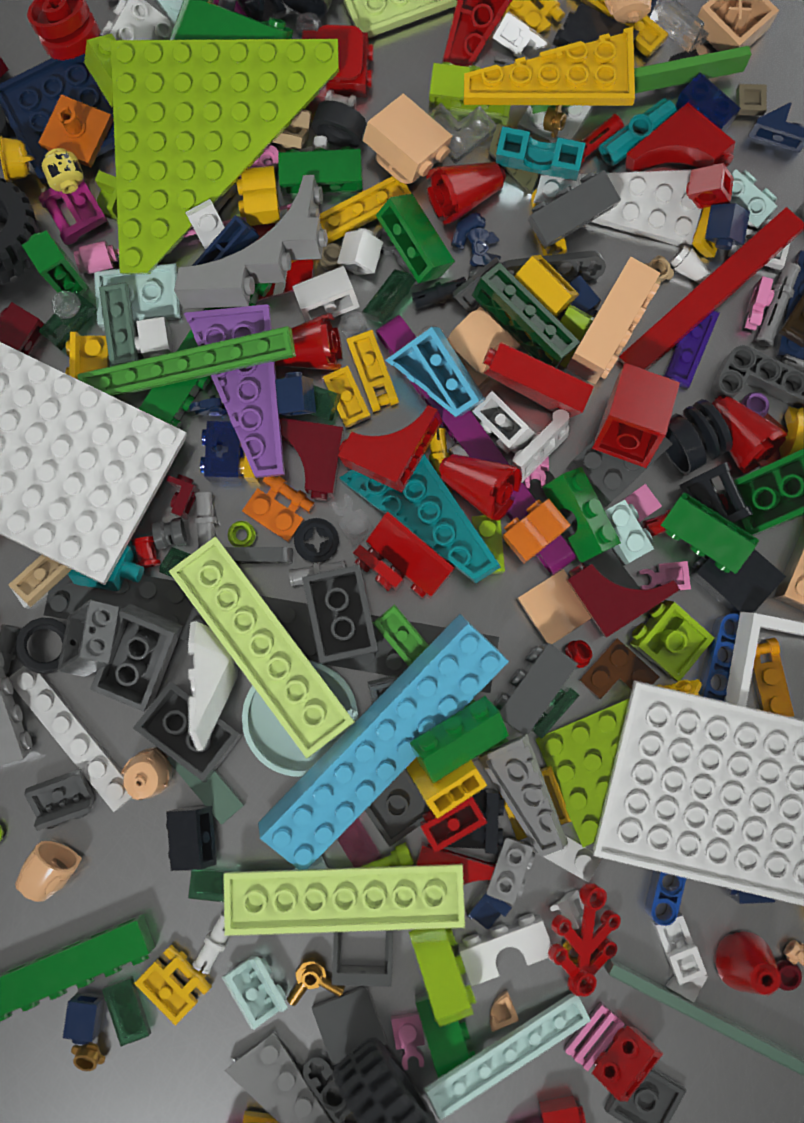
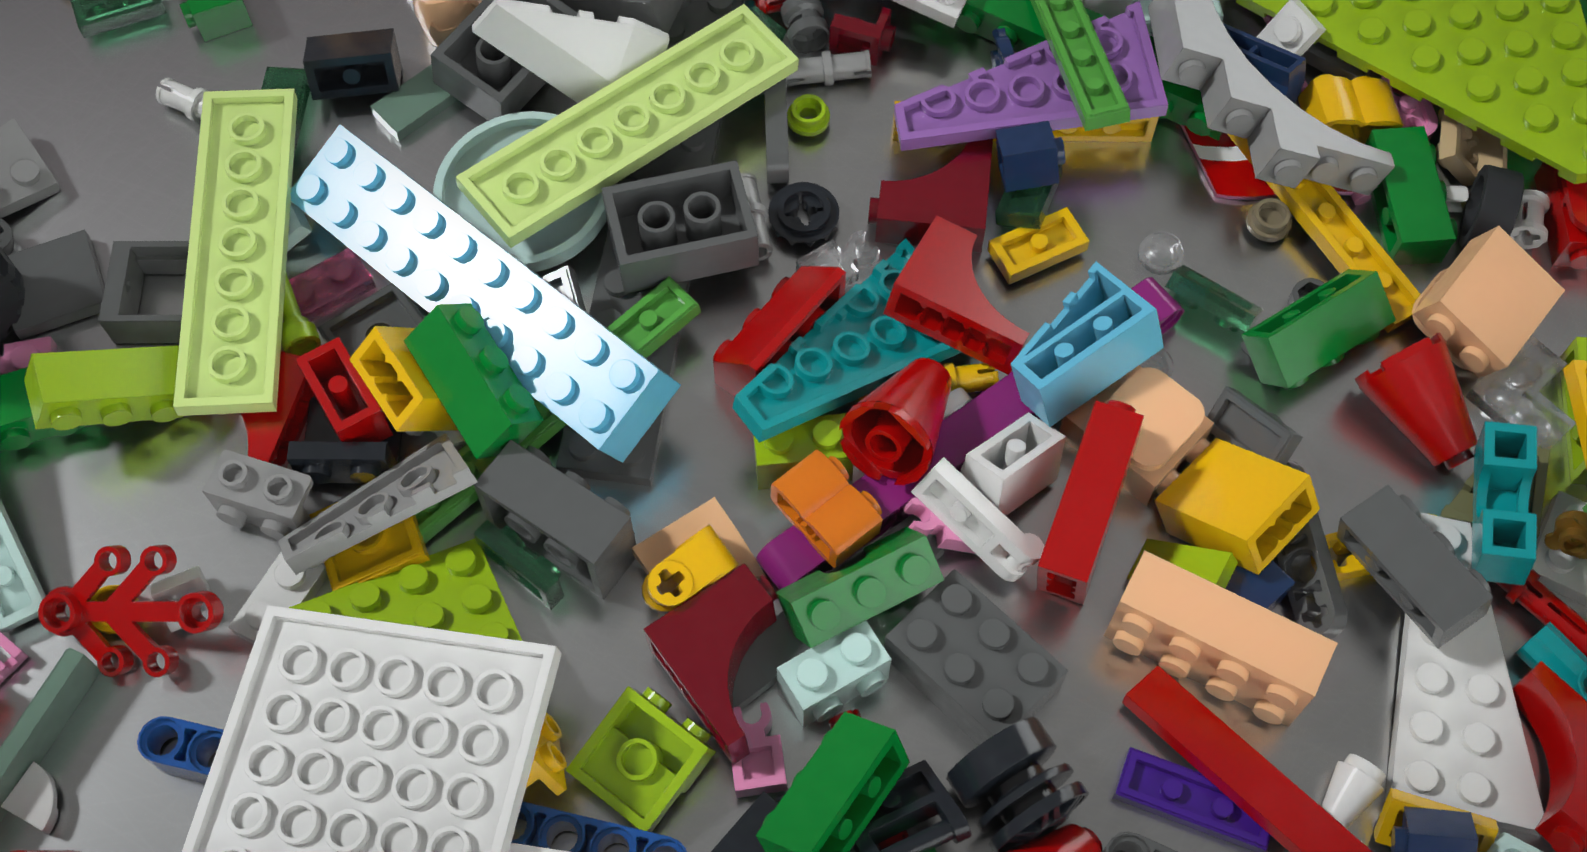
camera: 85 degrees right, 20 degrees down
yellow plate [134,944,212,1026] -> none
clear blue brick [200,421,244,482] -> none
light aqua bracket [222,956,288,1030] -> none
orange plate [242,476,315,543] -> none
red cone [275,313,342,370] -> none
pearl gold piece [287,957,345,1006] -> none
white brick [292,266,360,322] -> none
white brick [337,228,383,275] -> none
yellow plate [346,330,399,412] -> none
red plate [353,544,404,592] -> none
black pin [411,276,466,310] -> none
dark blue arm [451,213,486,249] -> none
white arch [458,914,552,986] -> none
dark blue panel [465,883,512,929] -> none
dark blue piece [467,228,501,267] -> none
dark green fence [472,262,580,369] -> none
light nougat tile [489,990,519,1032] -> none
red plate [565,640,593,668] -> none
reddish brown plate [578,638,660,700] -> none
red slope [592,363,680,468] -> none
bright pink tile [622,484,662,522] -> none
tan plate [644,255,674,285] -> none
white slope [653,912,707,985] -> none
brick [686,163,734,209] -> none
none -> yellow piece [641,524,739,612]

